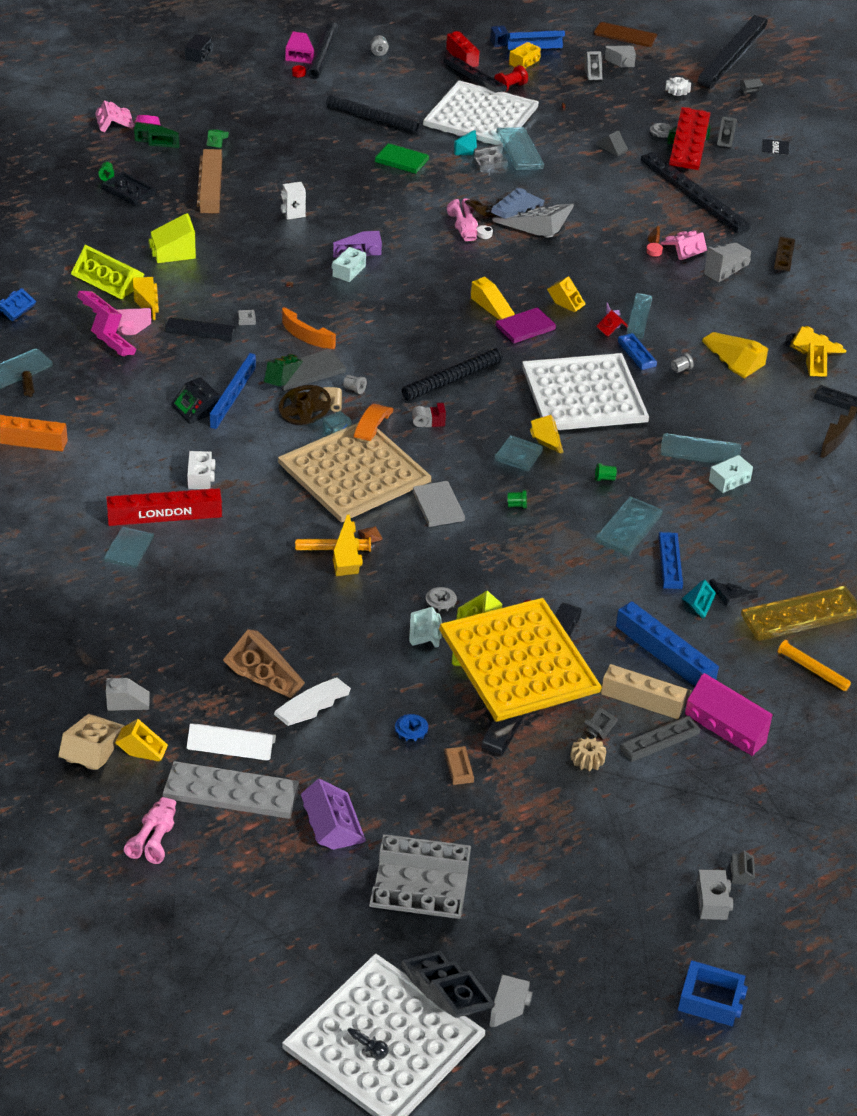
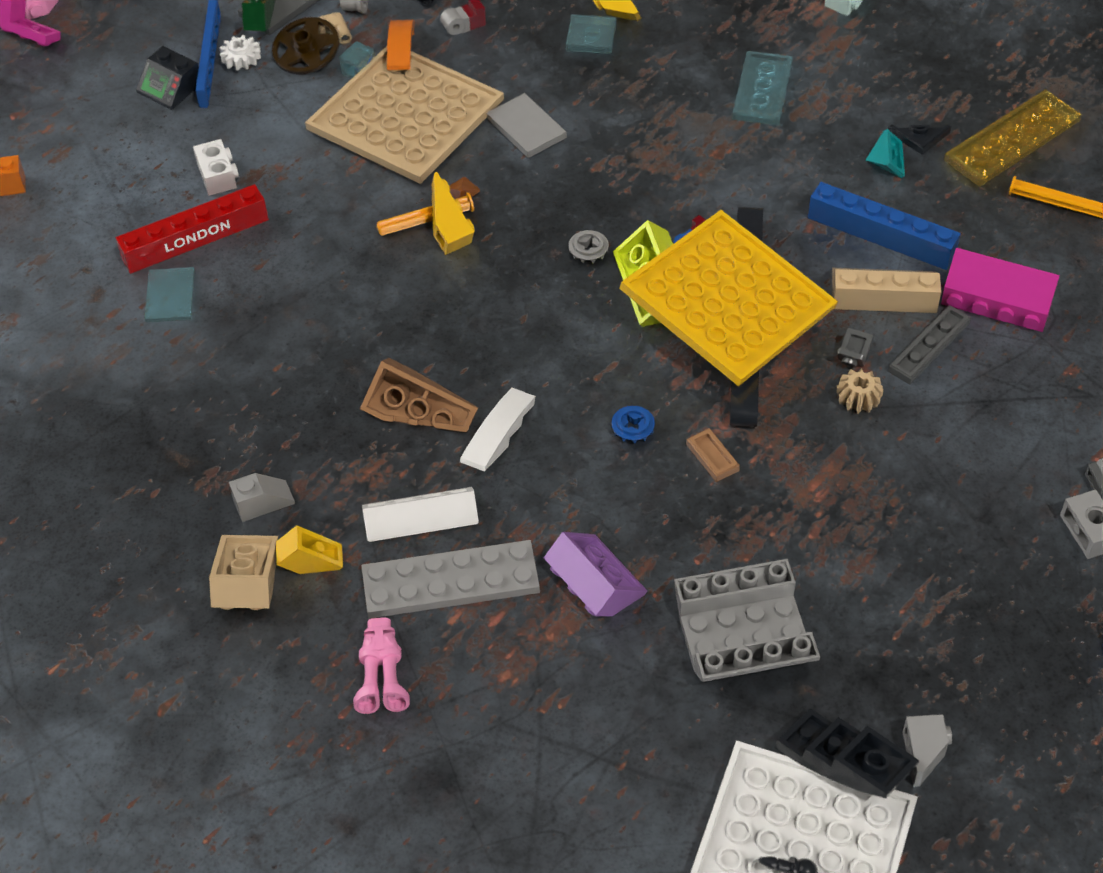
camera: 15 degrees left, 10 degrees up
light aqua bracket [409,607,442,648] -> none
green bush [508,490,527,509] -> none
green bush [595,463,617,481] -> none
blue tile [658,532,683,589] -> none
none -> white gear [219,35,261,71]

